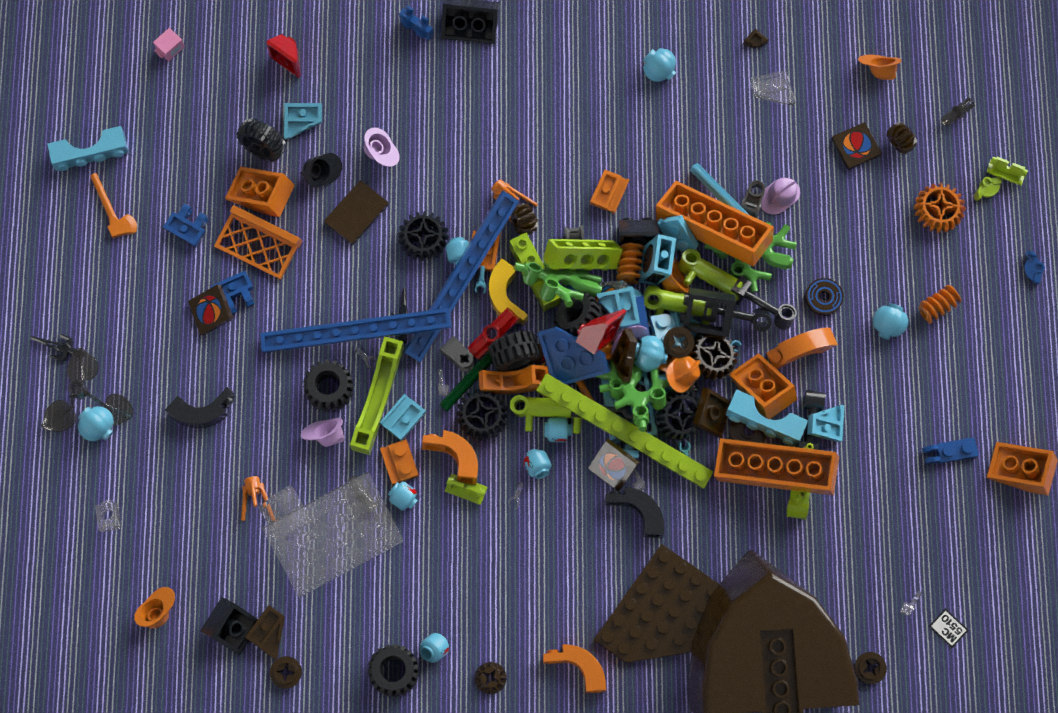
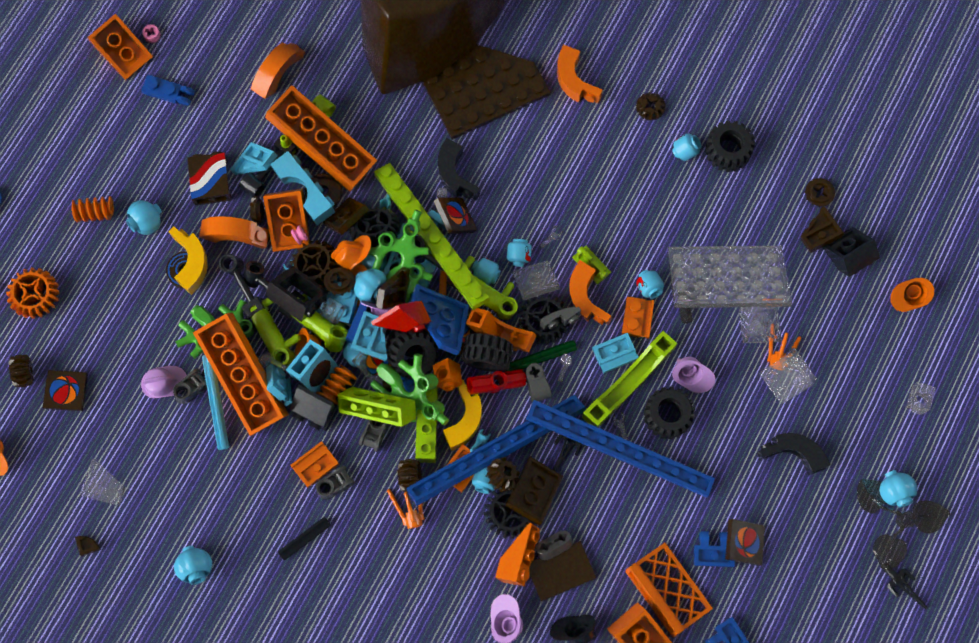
camera: 150 degrees left, 0 degrees up
none -> bright pink bush [142,25,161,43]
none -> yellow arch [168,226,208,295]
none -> panel [187,151,232,205]
none -> dark brown gear [250,196,264,226]
none -> orange arch [251,42,305,99]
none -> clear hand [259,353,287,370]
none -> black axle [278,517,331,560]
none -> bright pink bush [291,226,308,245]
none -> dark grey piece [316,466,355,500]
none -> clear tile [319,297,346,324]
none -> orange brick [433,358,462,392]
none -> dark brown gear [485,457,520,492]
none -> orange slope [495,523,540,587]
none -> dark brown tile [506,456,563,526]
none -> clear plate [512,261,560,300]
none -> flat silver beam [536,531,573,560]
none -> dark grey slope [540,307,581,331]
none -> clear bracket [760,348,817,404]

